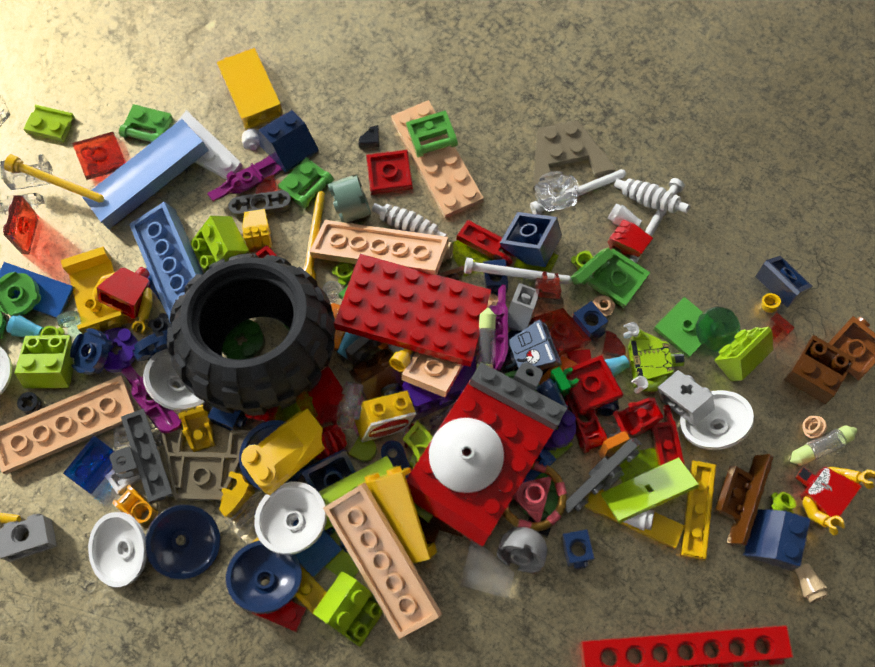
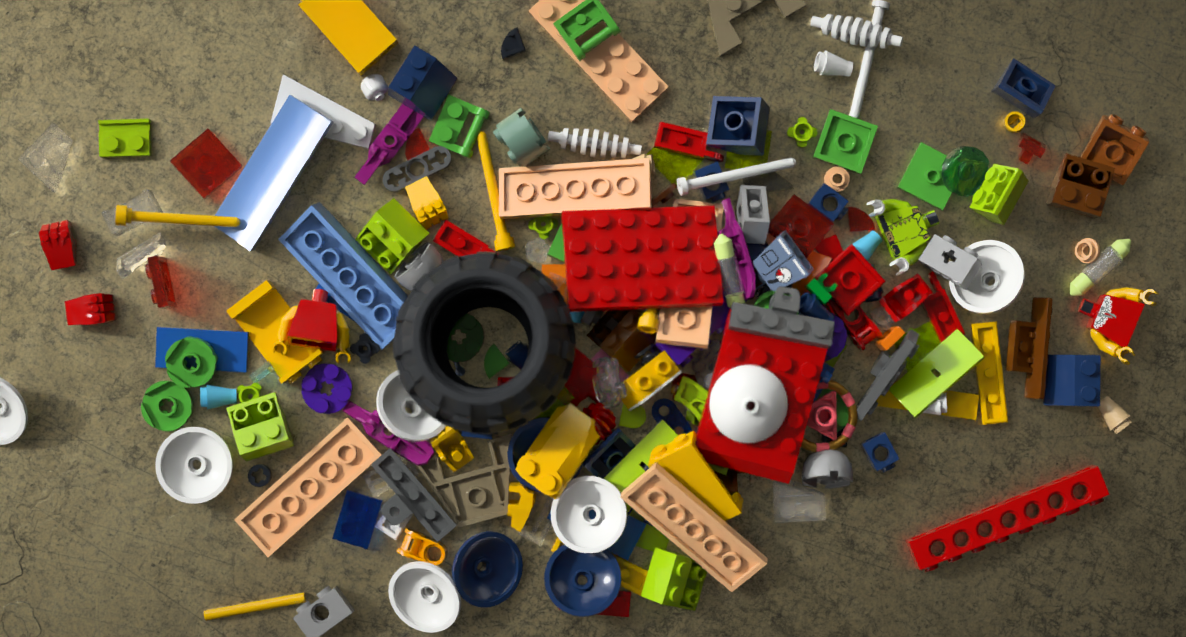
camera: 25 degrees left, 20 degrees up
dark blue plate [70,328,112,375] -> none
bright green plate [119,104,173,143] -> none
dark blue plate [132,330,168,362] -> none
red tile [366,149,413,195] -> none
white bar [530,170,626,215] -> none
clear plate [535,171,579,212] -> none
clear red tile [535,272,562,299] -> none
bright green plate [571,247,614,285] -> none
red hand [607,220,653,257] -> none
lime plate [771,492,796,514] -> none

